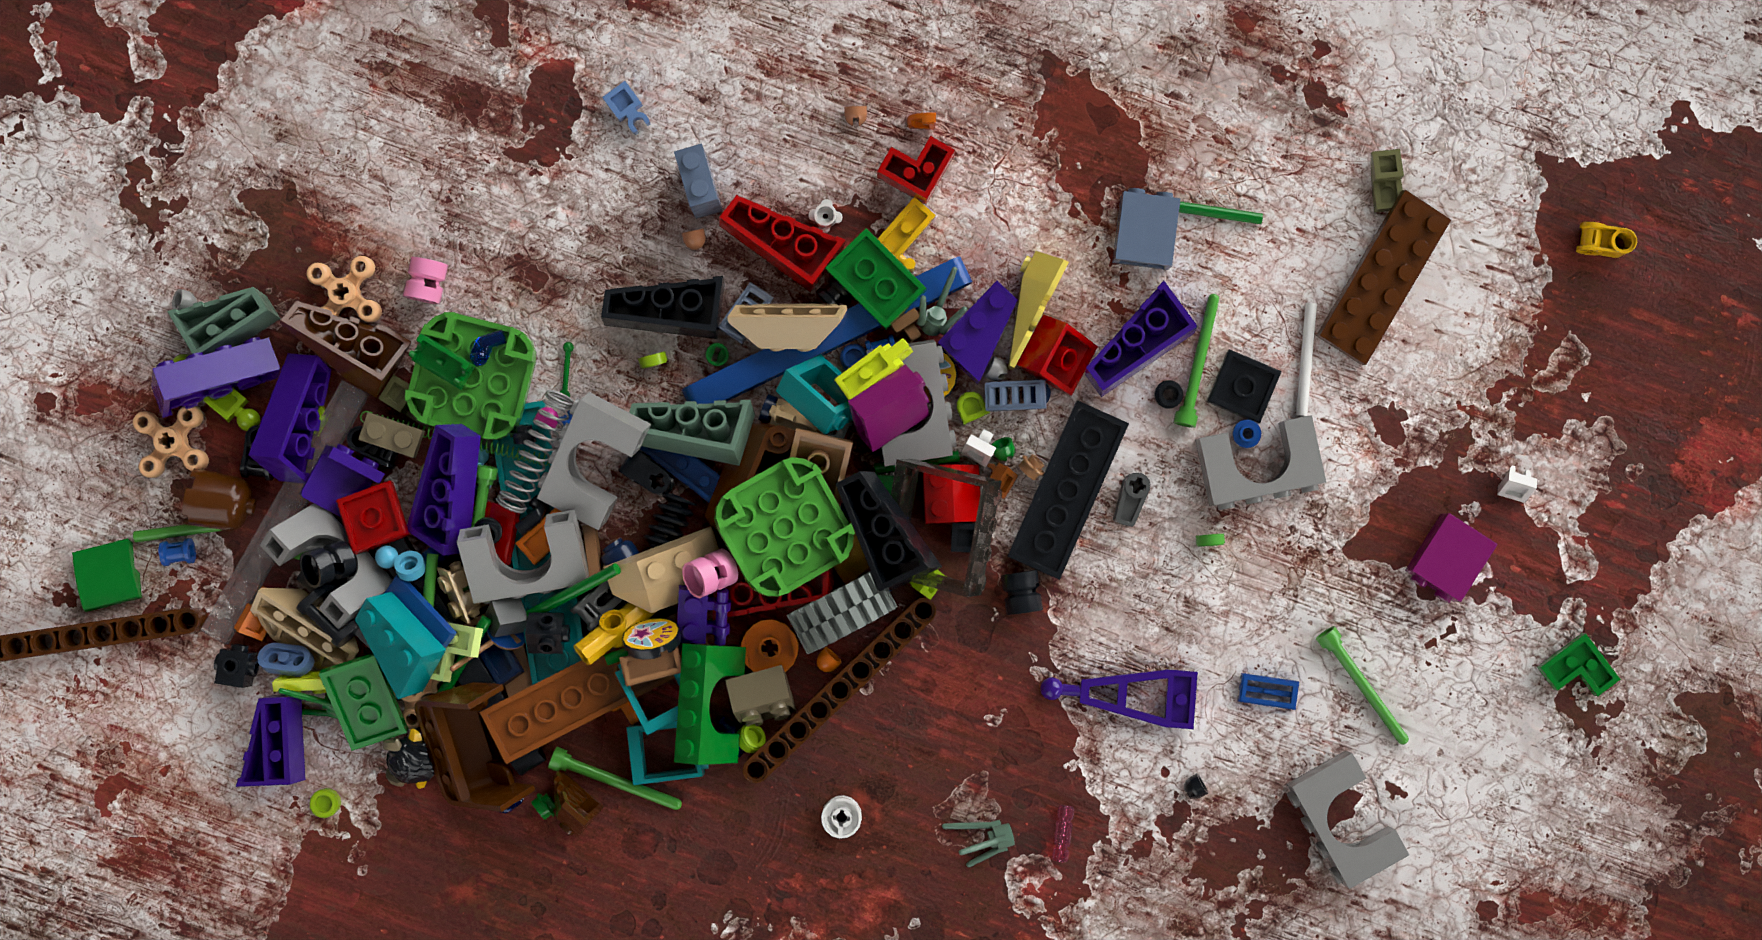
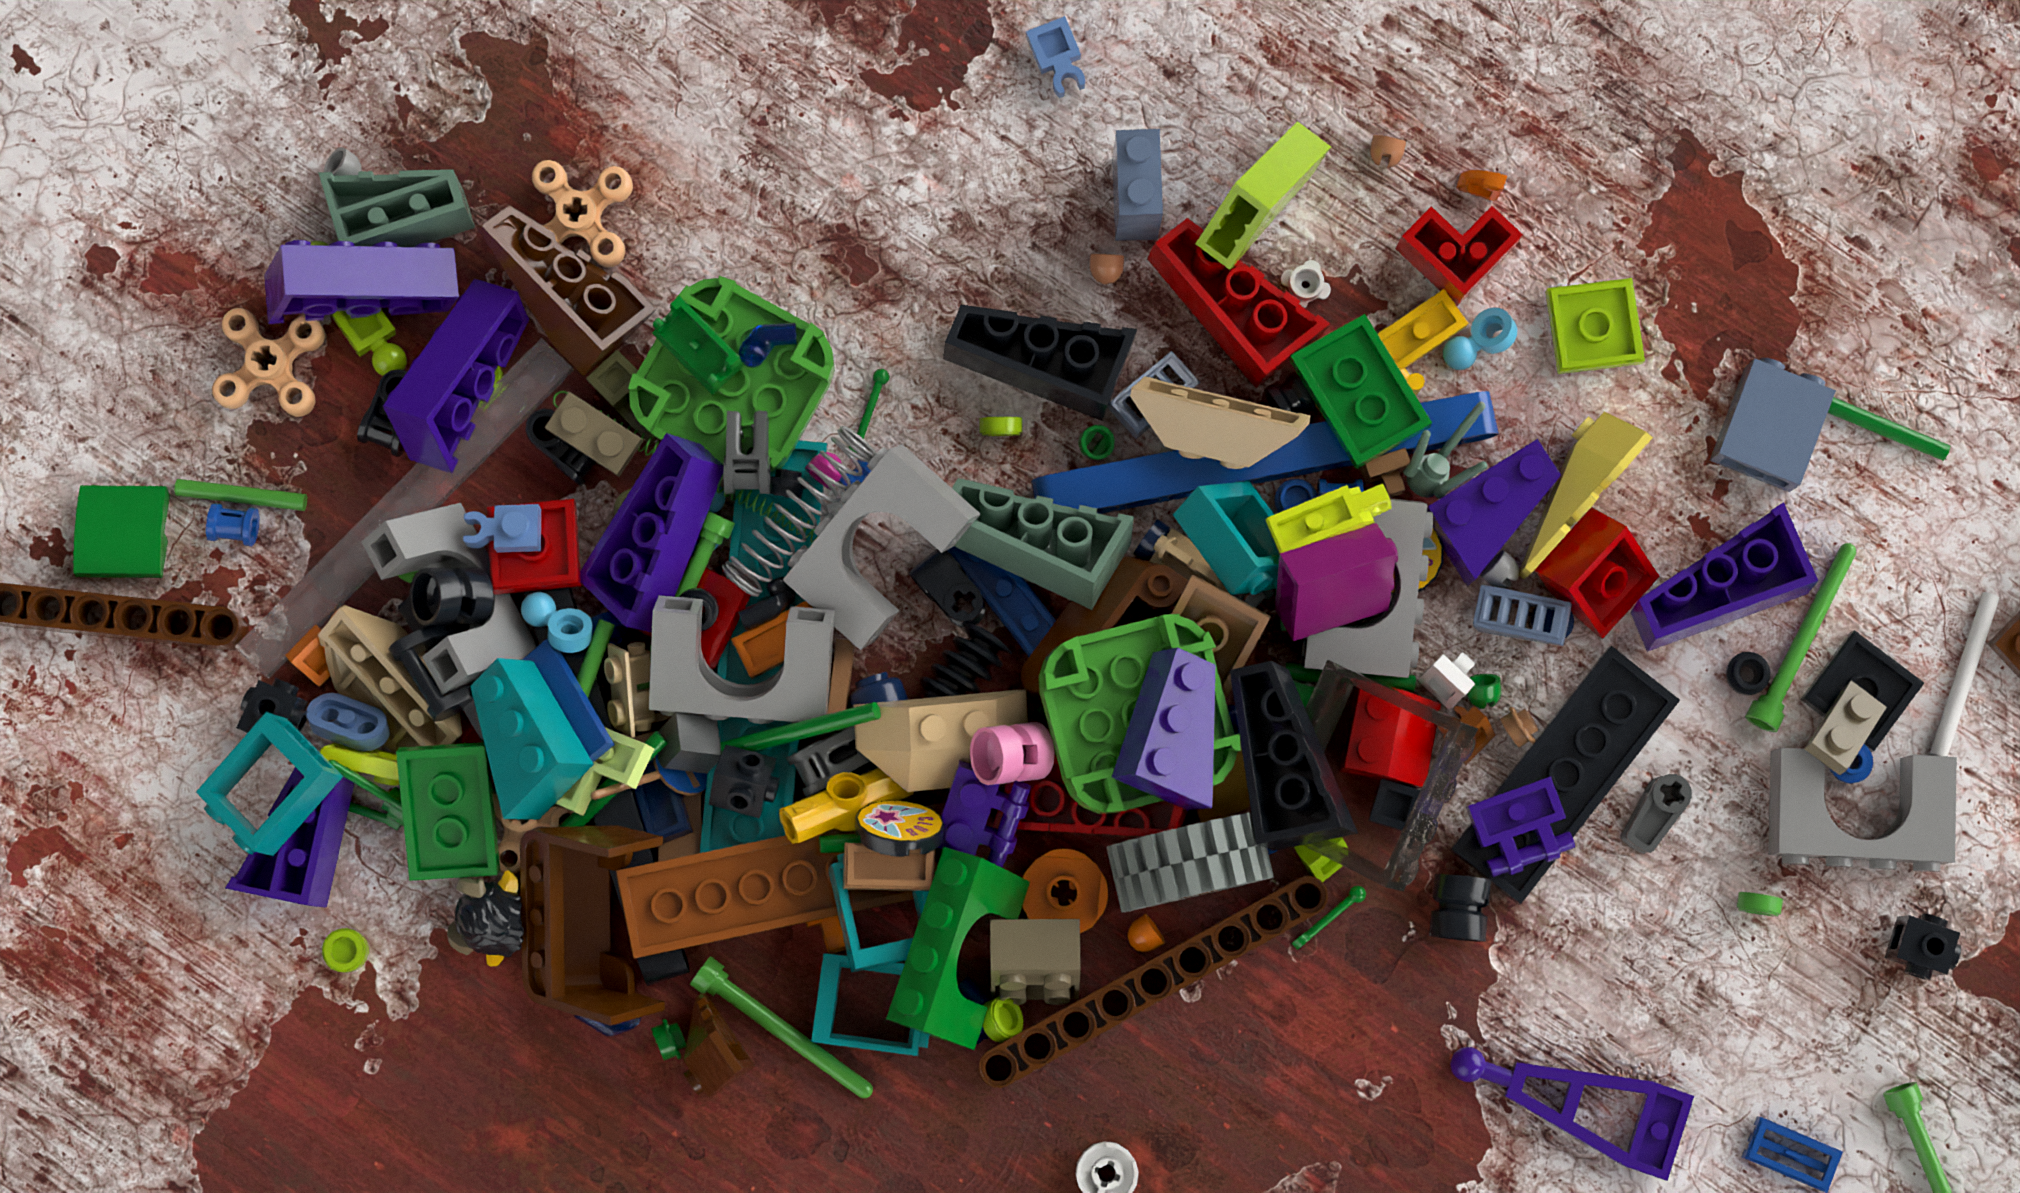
camera: 15 degrees right, 5 degrees down
reddish brown cylinder [182,468,257,530] -> none
dark purple bracket [300,443,385,517] -> none
bright pink wheel [403,257,448,305] -> none
lime tile [956,392,990,425] -> none
none -> teal window [196,712,344,856]
none -> medium blue plate [463,504,542,553]
none -> dark grey piece [723,411,771,494]
none -> wedge [1112,647,1216,810]
none -> lime slope [1195,121,1331,270]
none -> green hinge [1291,885,1366,950]
none -> medium azure plate [1443,307,1518,370]
none -> dark purple plate [1466,776,1575,877]
none -> lime plate [1545,278,1645,374]
none -> plate [1804,681,1887,775]
none -> black brick [1884,913,1961,981]

